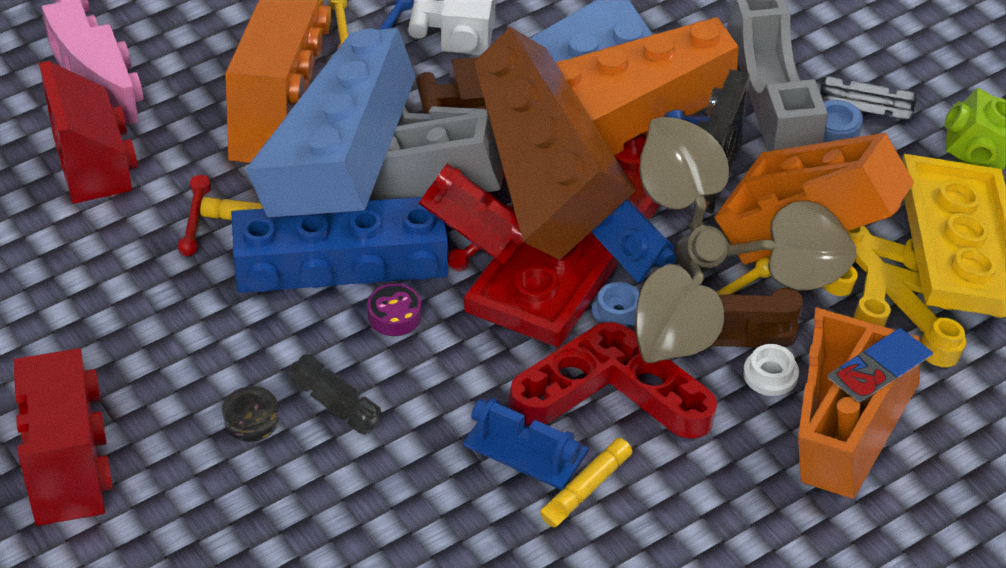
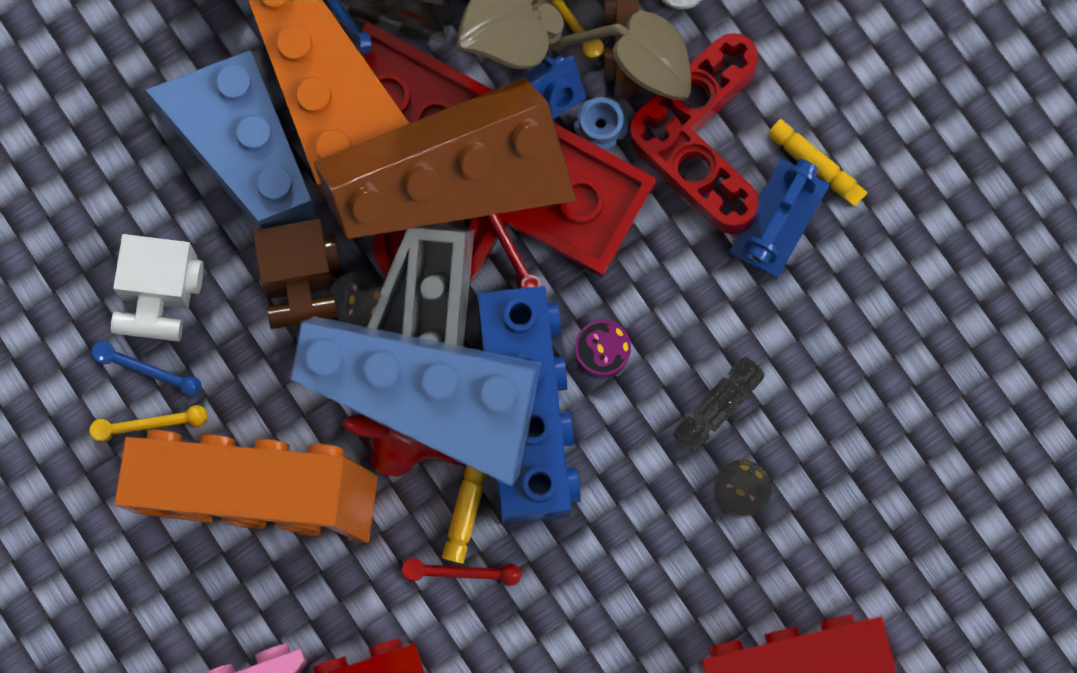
camera: 95 degrees left, 30 degrees up
red hinge [418,163,523,265] -> none

